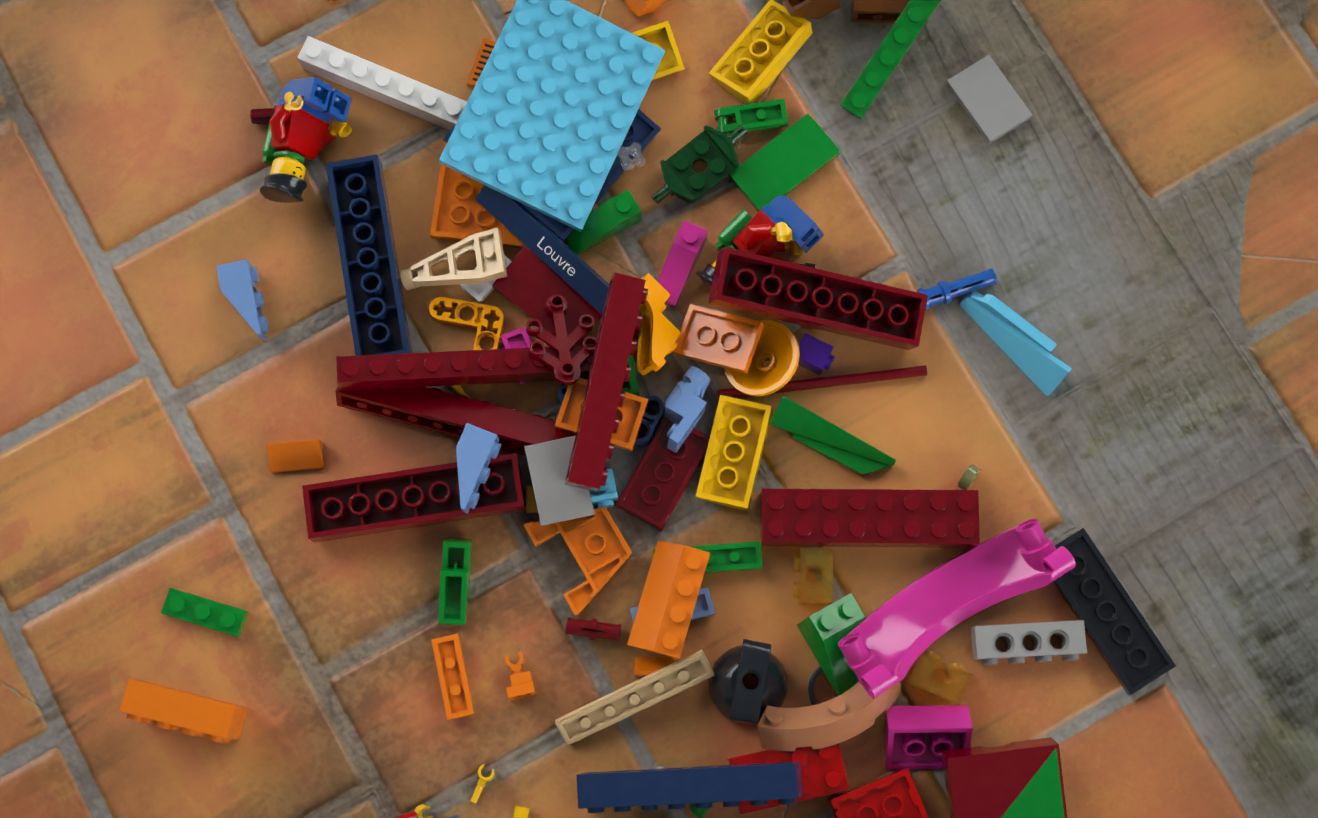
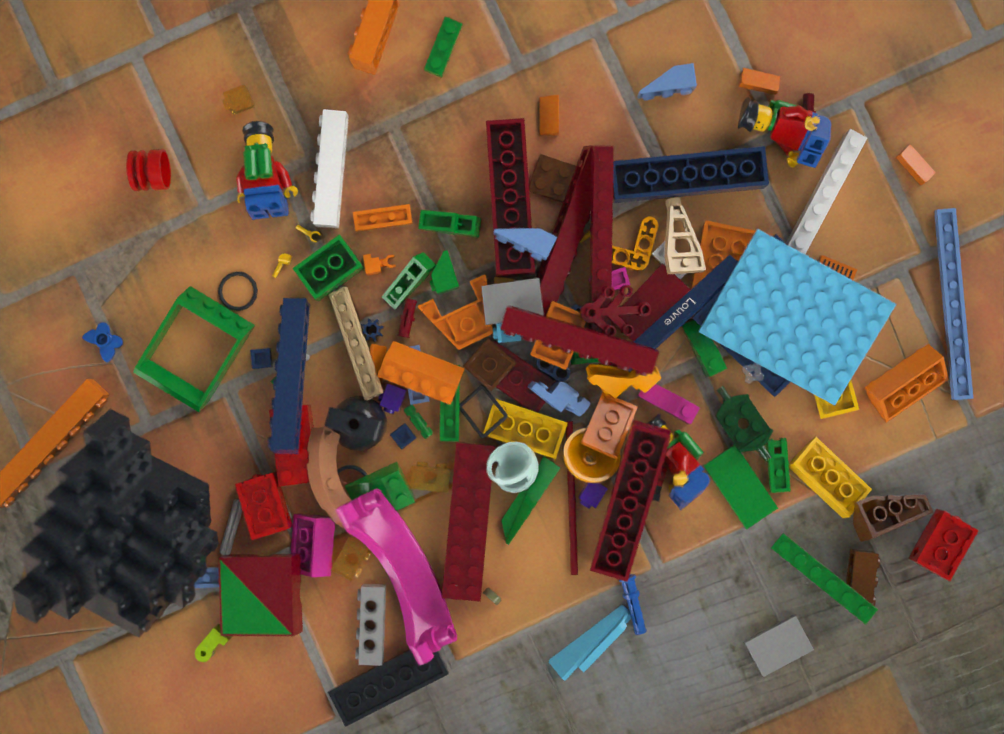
camera: 90 degrees right, 10 degrees up
none -> green brick [292,234,364,302]
none -> white brick [311,109,348,228]
none -> dark blue gear [361,318,384,342]
none -> dark purple brick [378,384,407,414]
none -> green slope [382,252,436,310]
none -> dark blue tile [390,423,417,450]
none -> green axle [404,405,433,439]
none -> green slope [429,250,459,295]
none -> black piece [460,385,507,438]
none -> reddish brown tile [463,338,517,392]
none -> light aqua piece [487,442,539,493]
none -> reddish brown plate [529,154,576,203]
none -> orange slope [739,68,780,95]

